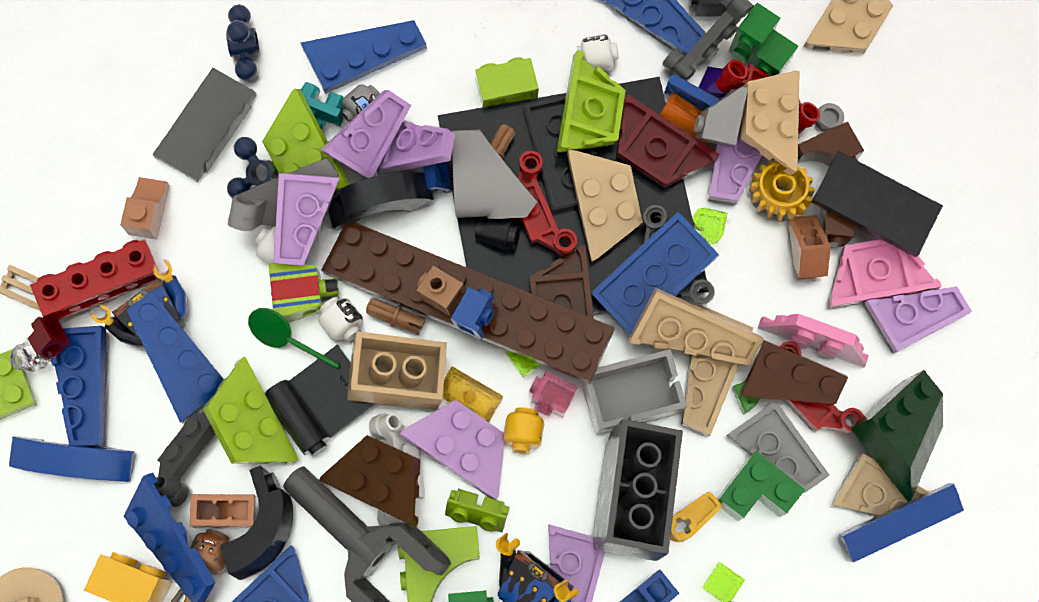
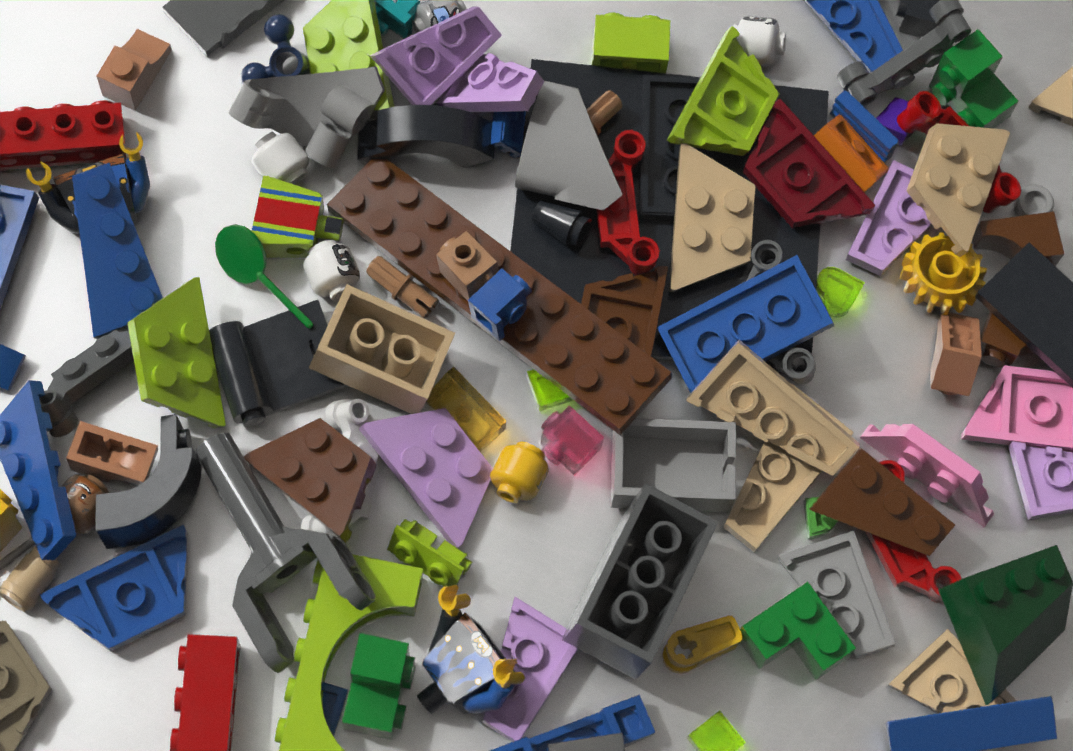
camera: 15 degrees right, 5 degrees down
lavender wing [273,173,340,265] -> none
light grey slope [694,86,748,147] -> none

